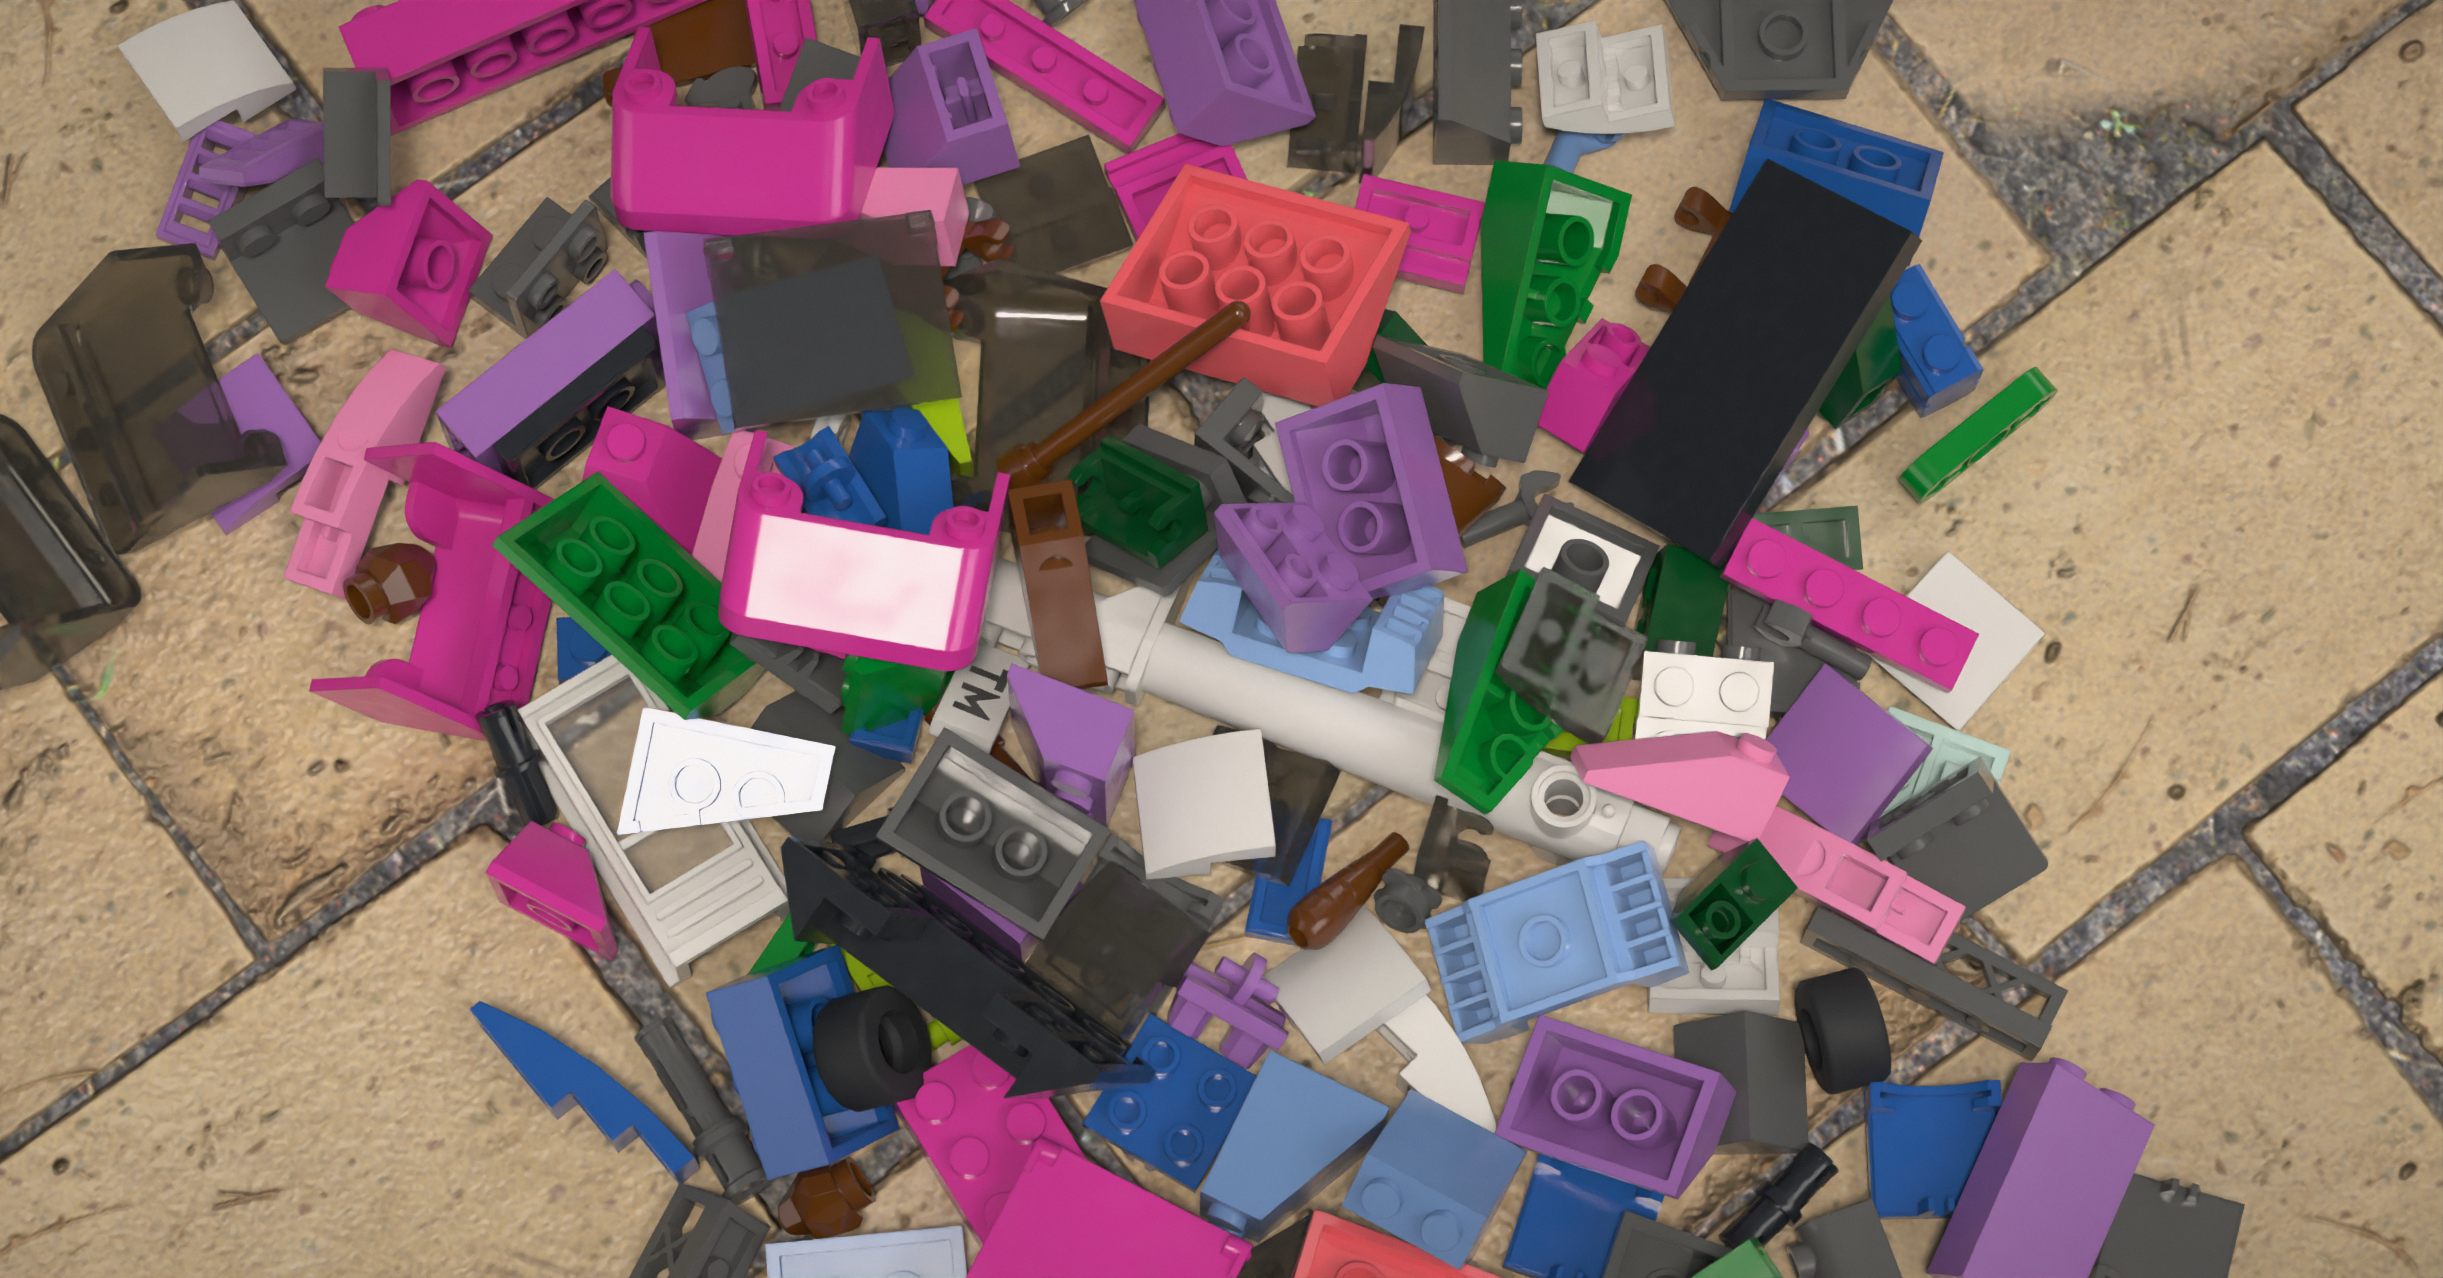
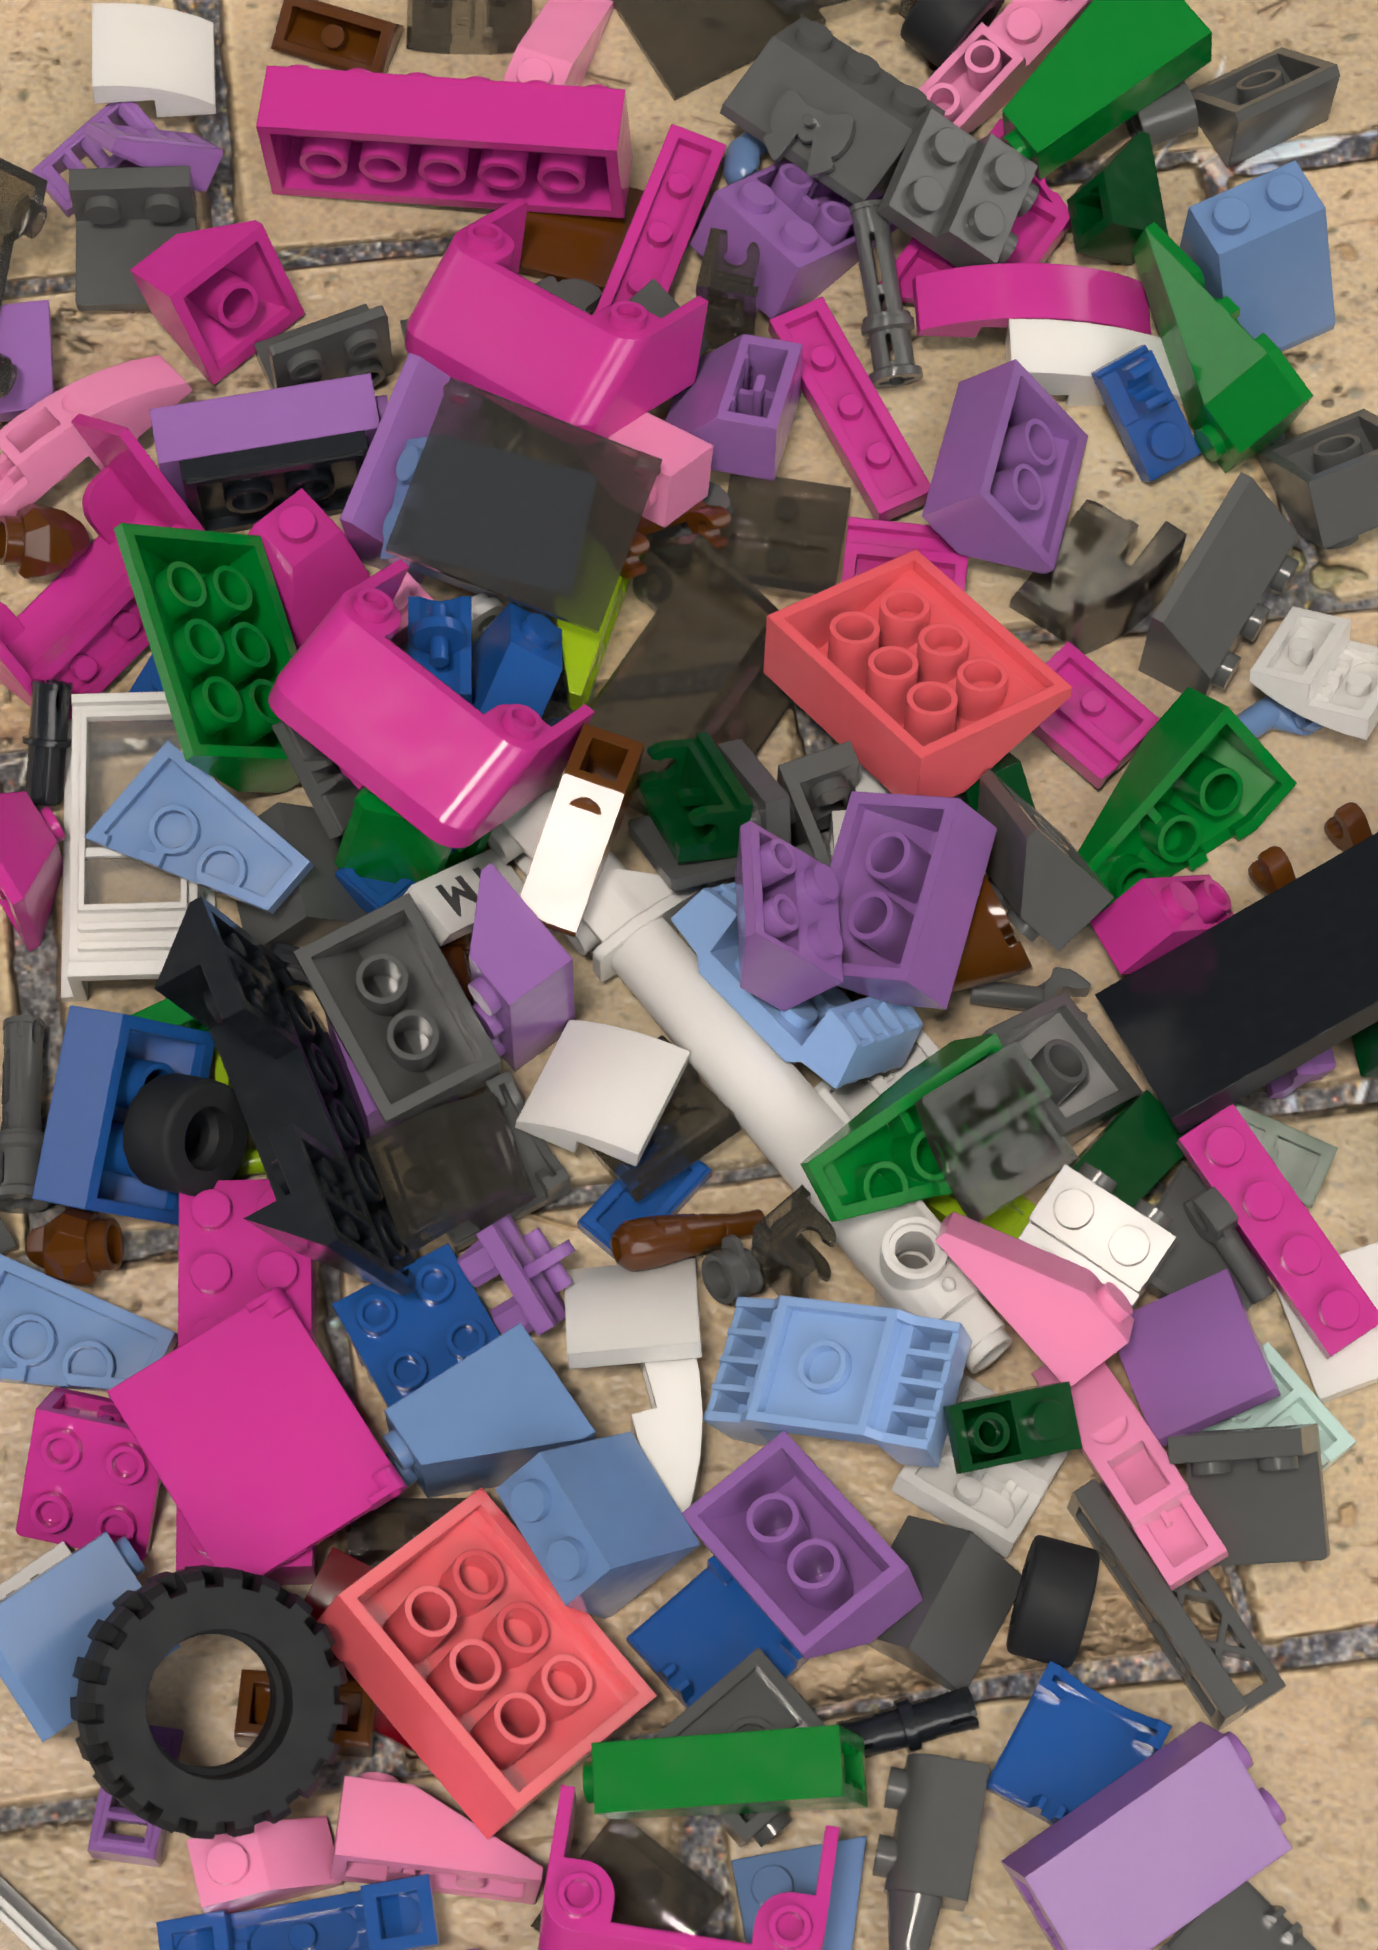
camera: 30 degrees right, 5 degrees down
dark grey panel [323,68,391,206] -> none
reddish brown piece [996,301,1251,489] -> none

